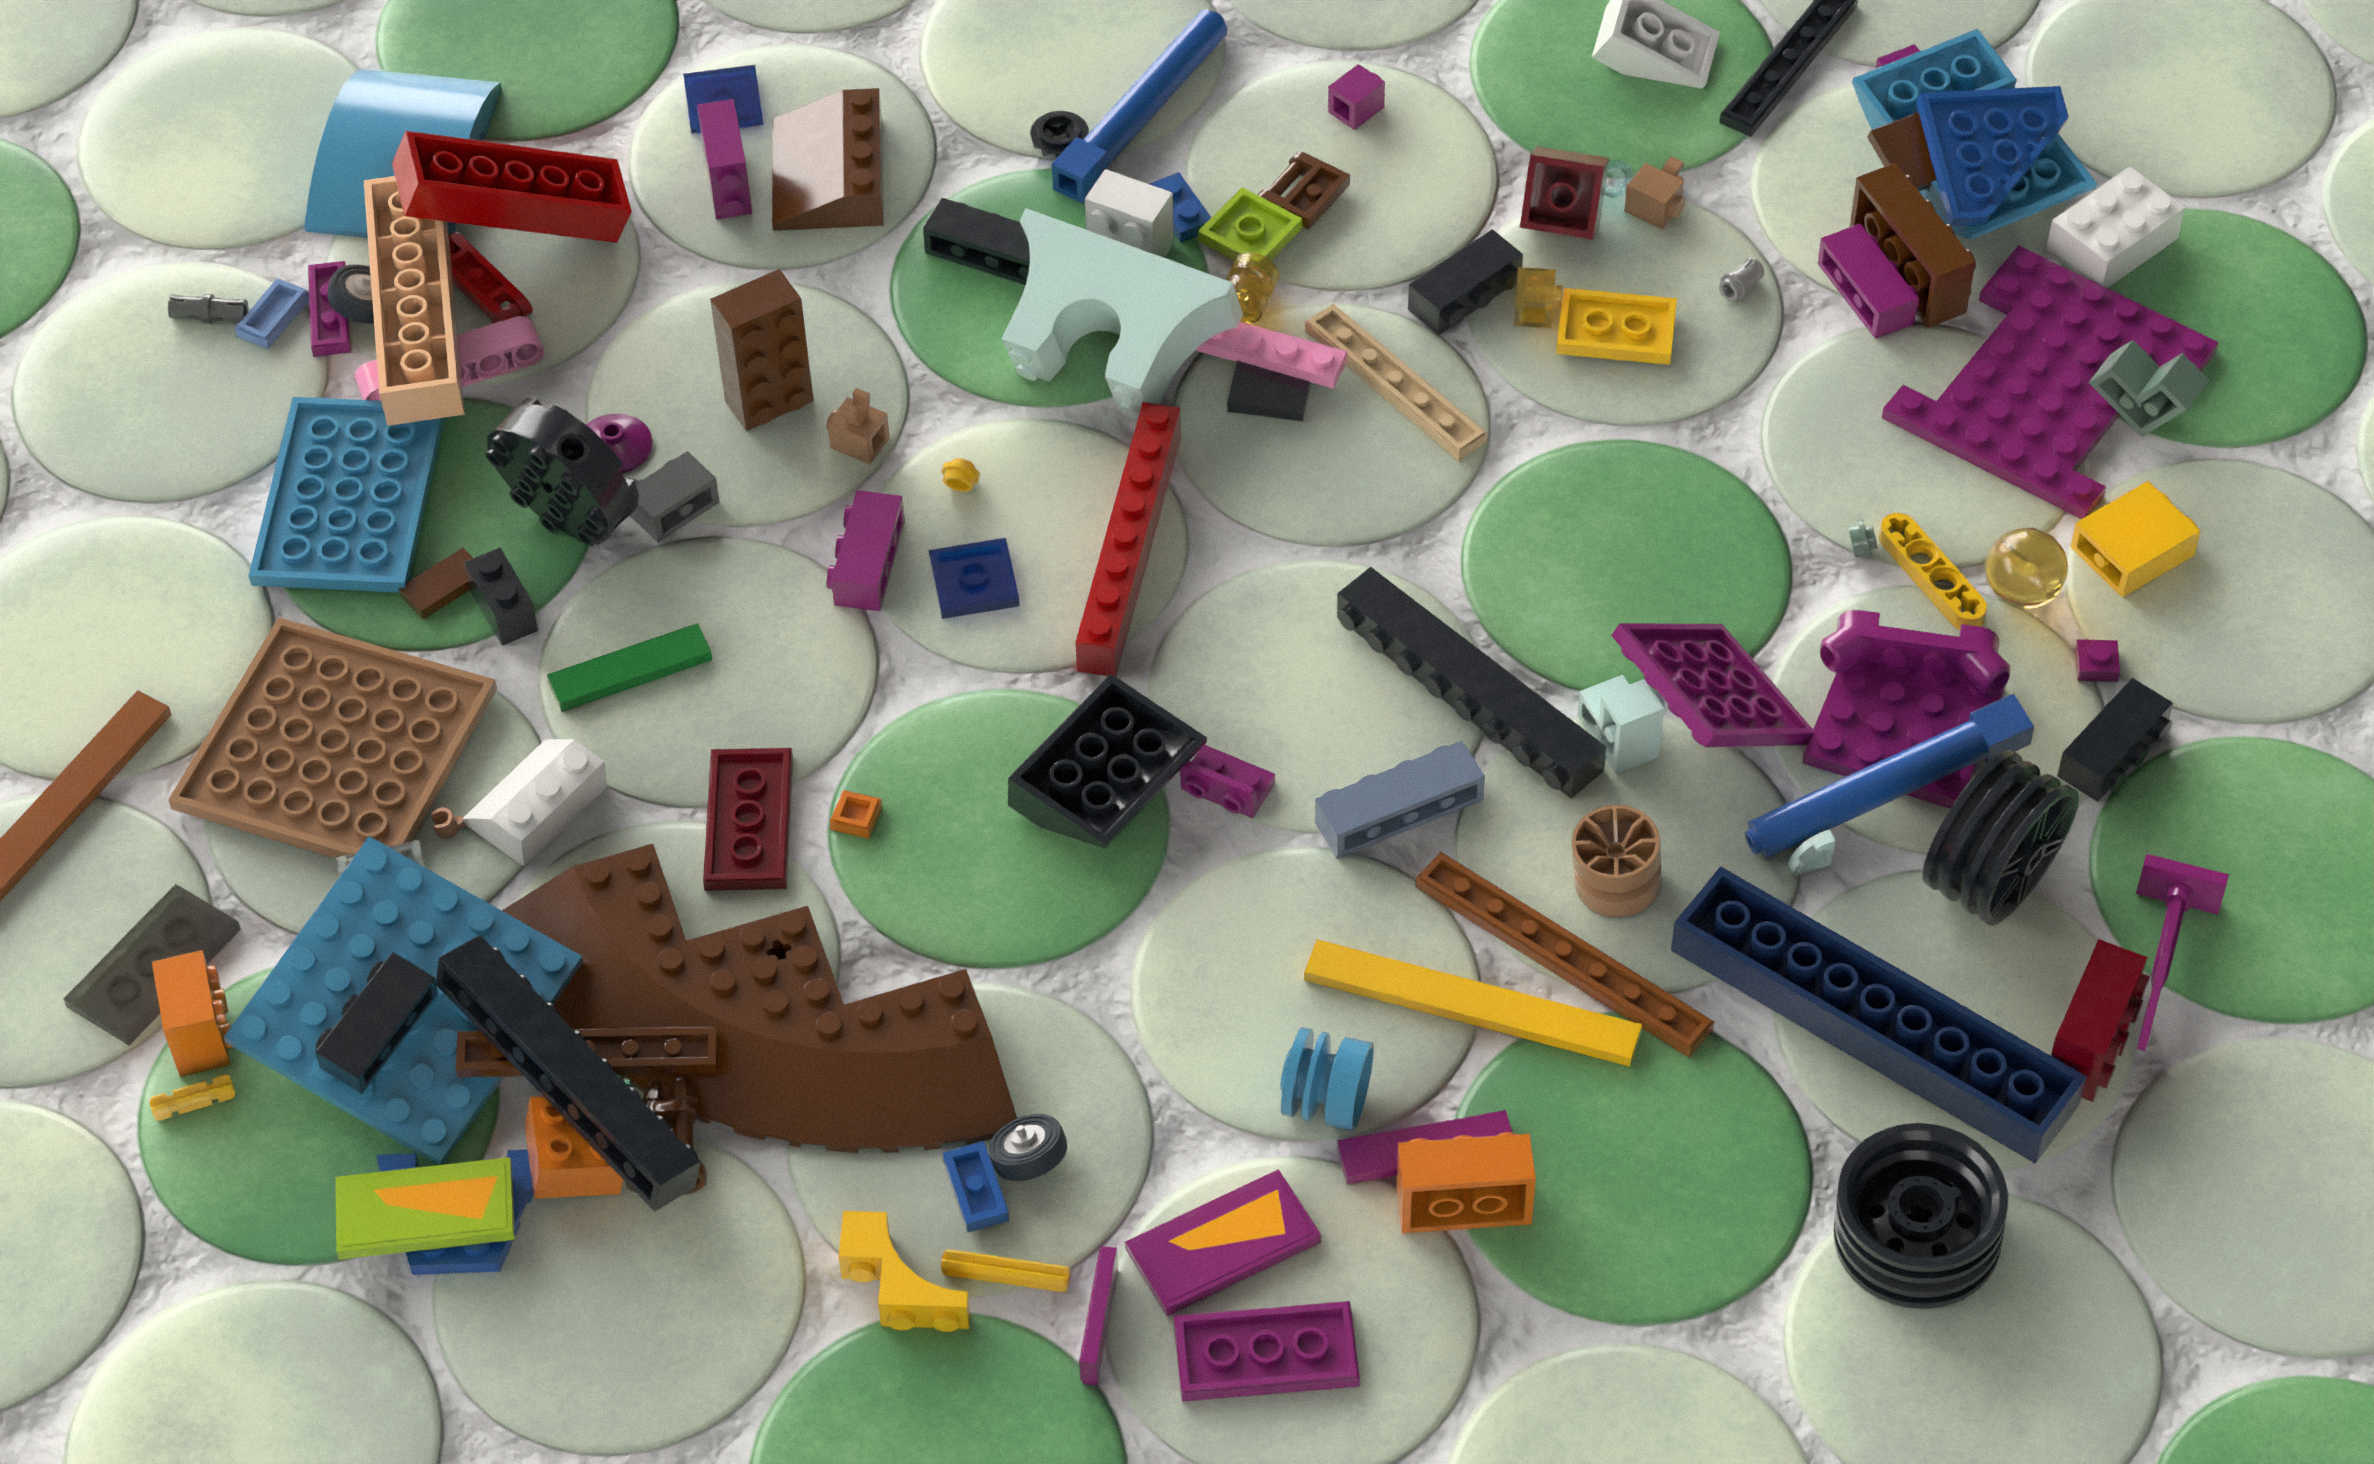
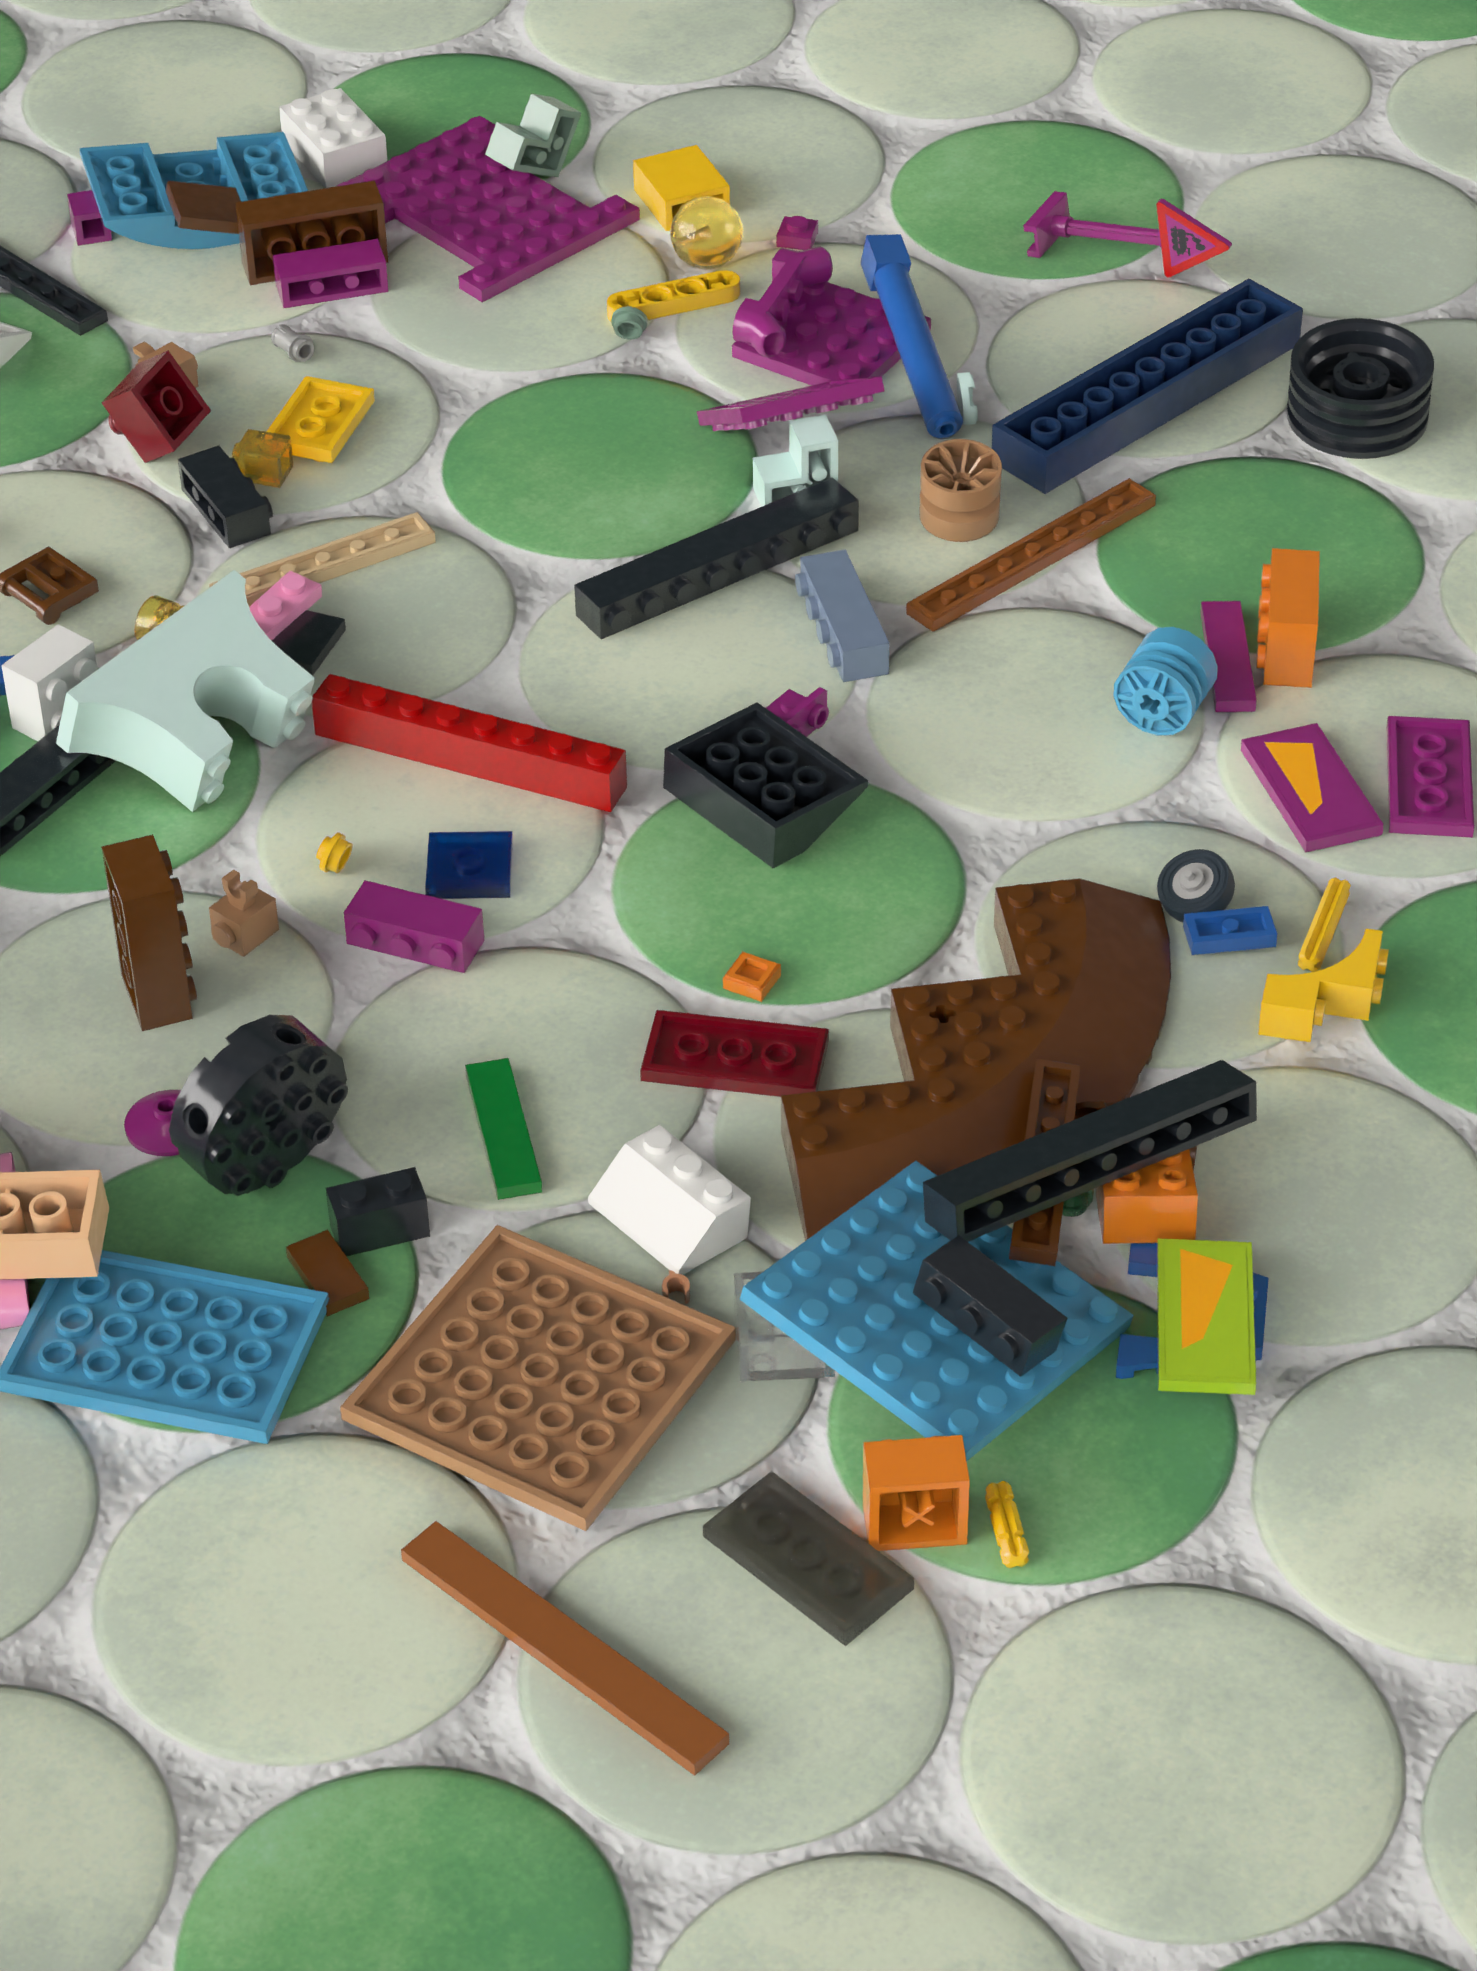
camera: 80 degrees left, 10 degrees down
magenta tile [1079,1246,1118,1386] -> none
lime plate [1198,187,1302,274] -> none
yellow tile [1304,939,1642,1067] -> none
blue plate [1916,86,2069,227] -> none
black wheel [1922,750,2079,926] -> none
dark red brick [2051,939,2150,1102] -> none
black brick [2057,678,2173,802] -> none

